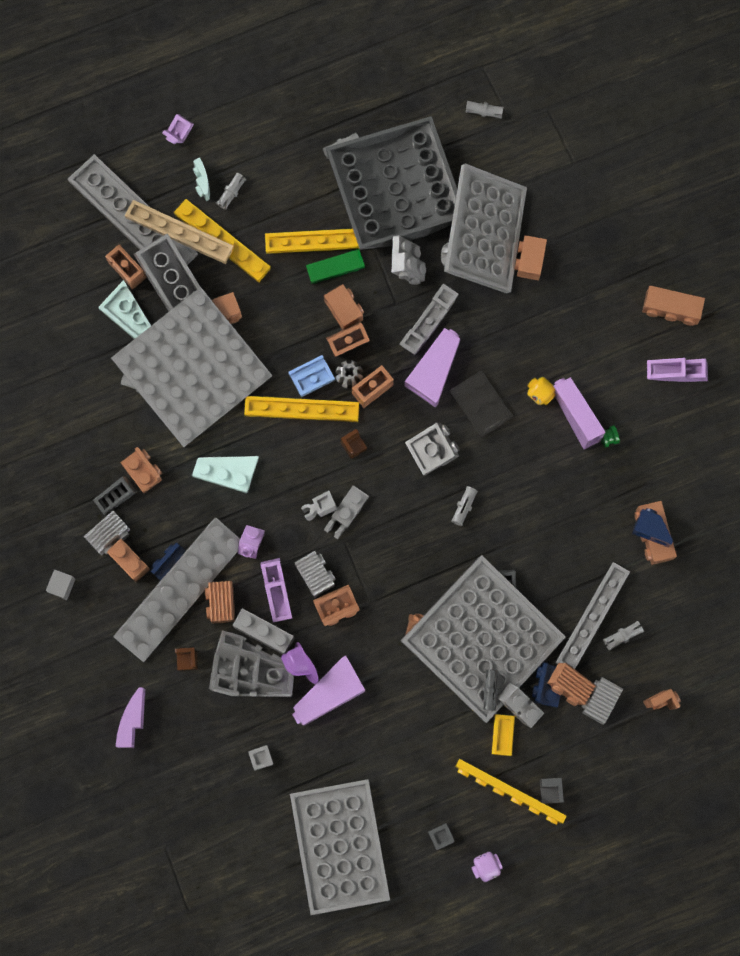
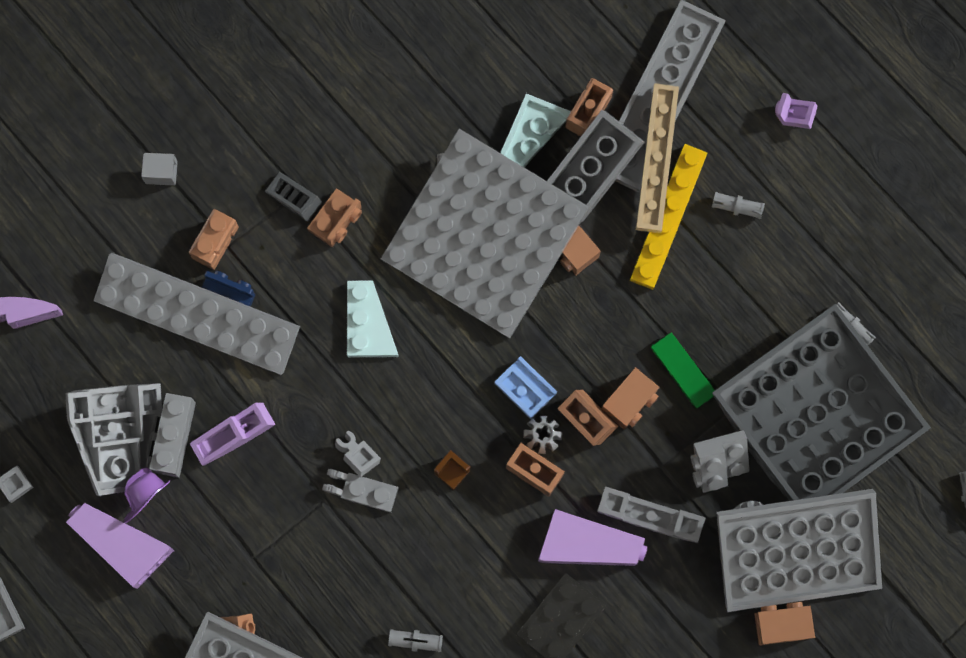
camera: 70 degrees right, 0 degrees up
light grey brick [84,511,130,556] -> none
reddish brown panel [175,648,198,671] -> none
light aqua slope [193,157,210,201] -> none
nougat brick [205,581,235,624] -> none
lavender bracket [238,525,265,559] -> none
yellow tile [244,396,359,422] -> none
yellow plate [265,229,359,254] -> none
light grey brick [295,551,336,598] -> none
nougat bracket [313,585,360,626] -> none
light grey plate [405,423,460,475] -> none

